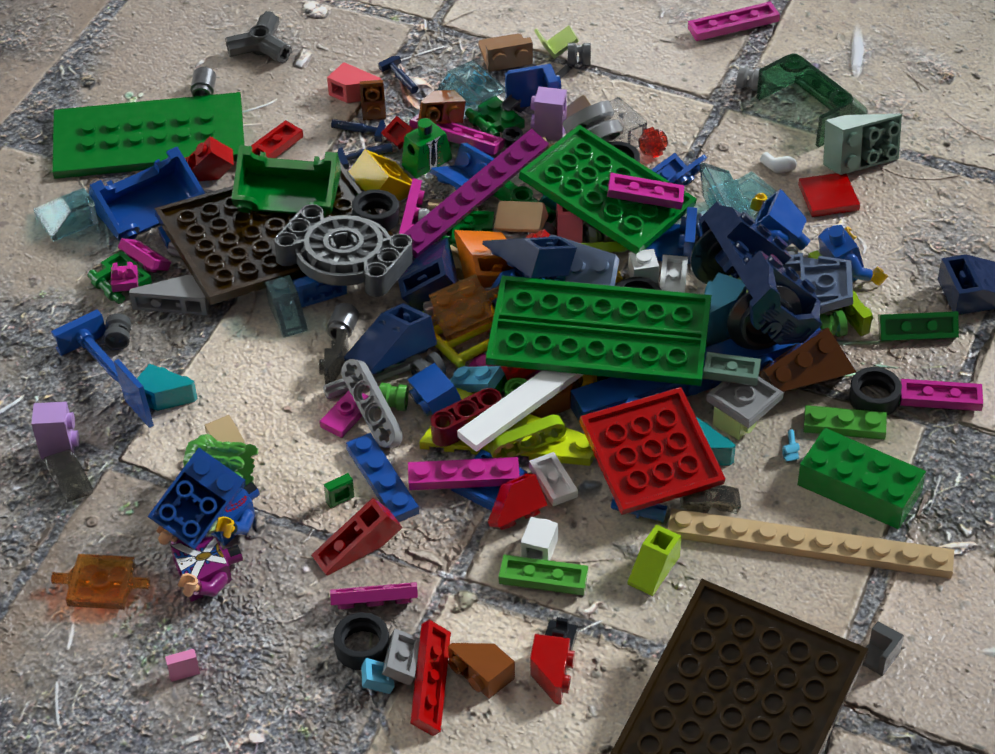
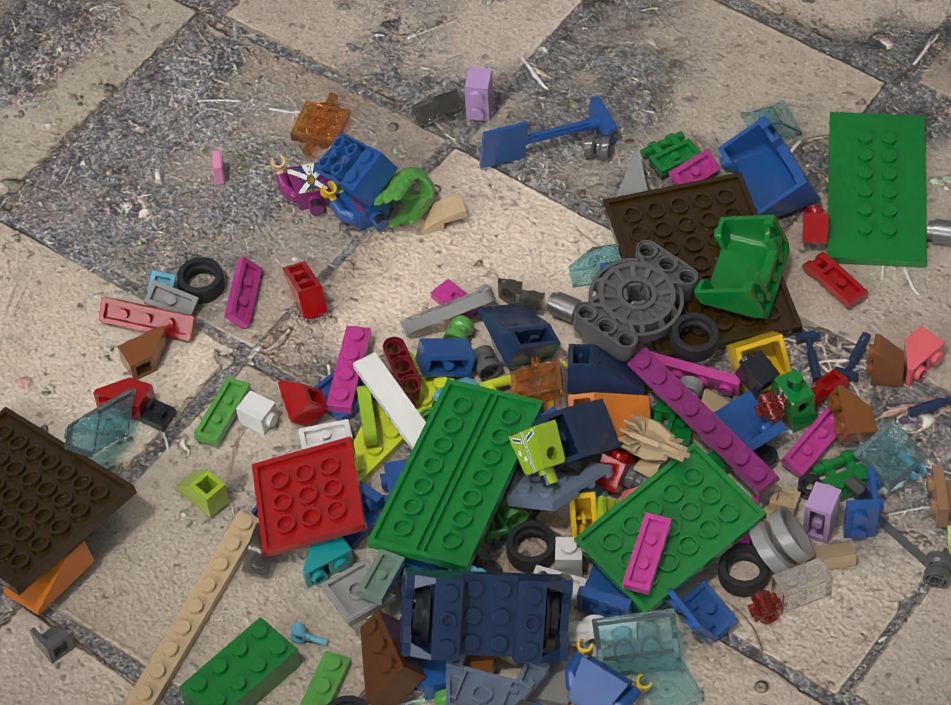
camera: 105 degrees right, 5 degrees up
dark pink tile [111,262,138,292] -> none
teal slope [137,363,198,411] -> none
green tile [324,473,355,508] -> none
blue plate [346,433,419,522] -> none
none -> clear light blue slope [64,388,135,458]
none -> lime torso [509,420,565,487]
none -> tan piece [618,415,690,462]
none -> black brick [735,350,780,396]
none -> clear red gear [754,390,788,422]

